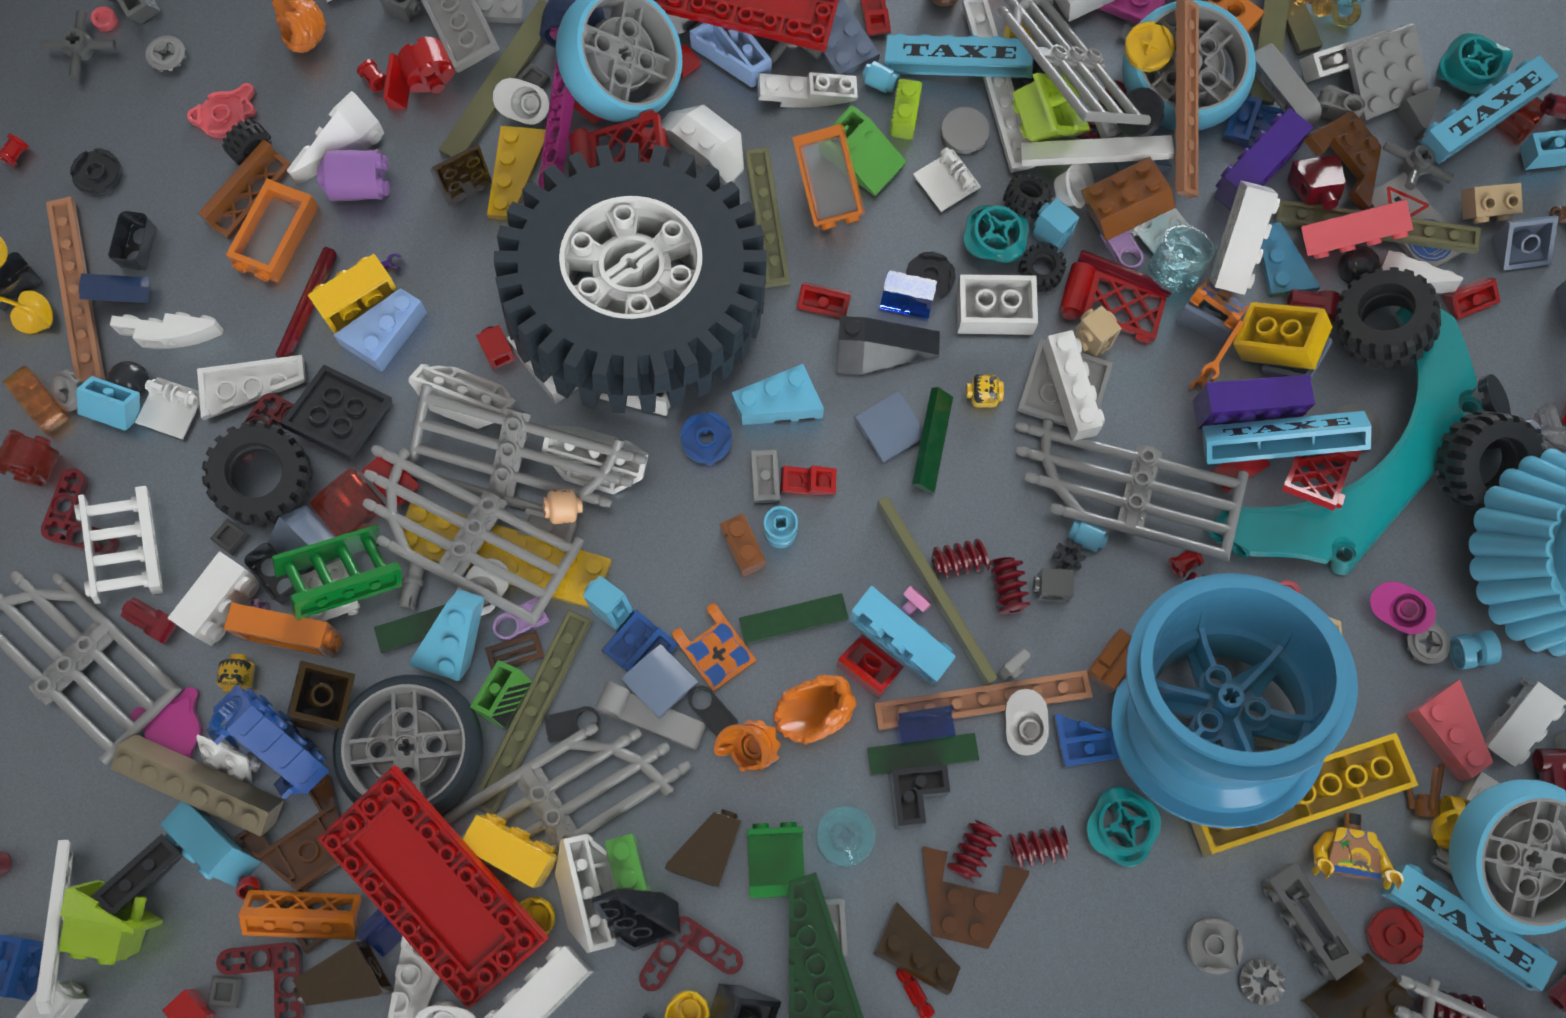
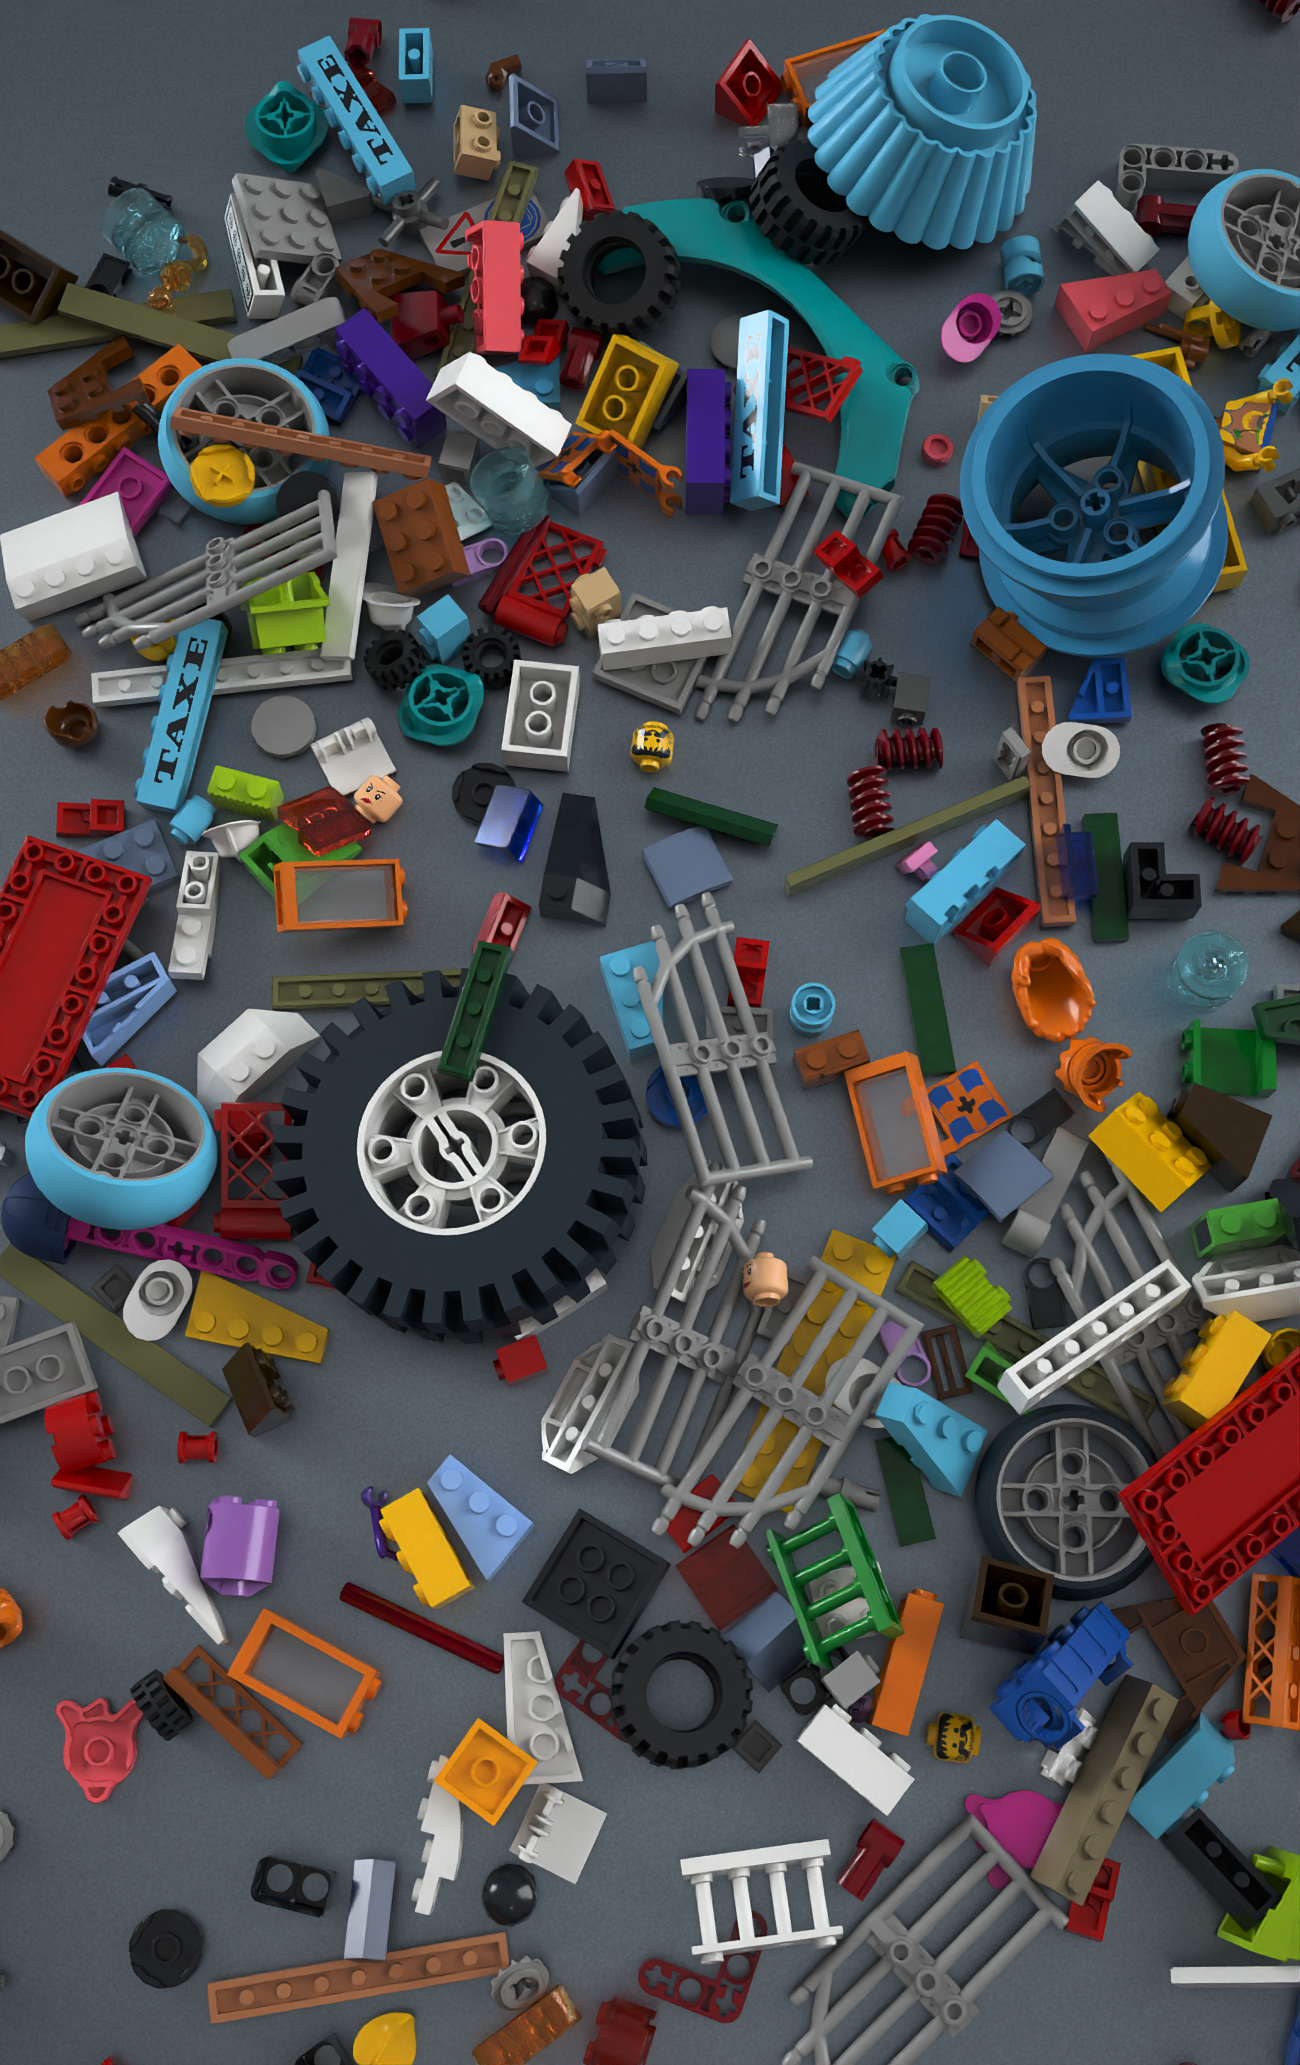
camera: 80 degrees left, 0 degrees up
medium azure brick [76,376,140,431] -> none
none -> red bush [177,1431,218,1464]
none -> white piece [202,820,261,862]
none -> clear red slope [277,786,371,857]
none -> light nougat head [354,775,403,824]
none -> light orange plate [434,1718,538,1826]
none -> dark green tile [437,940,513,1082]
none -> light grey brick [438,430,481,485]
none -> red slope [518,319,570,365]
none -> light grey piece [633,892,813,1187]
none -> red slope [813,530,884,598]
none -> light grey brick [820,1651,881,1710]
none -> window [844,1051,948,1195]
none -> lime brick [931,1255,1012,1339]
none -> white brick [997,1259,1192,1415]
none -> red slope [1063,1858,1121,1943]
none -> yellow brick [1088,1091,1212,1213]

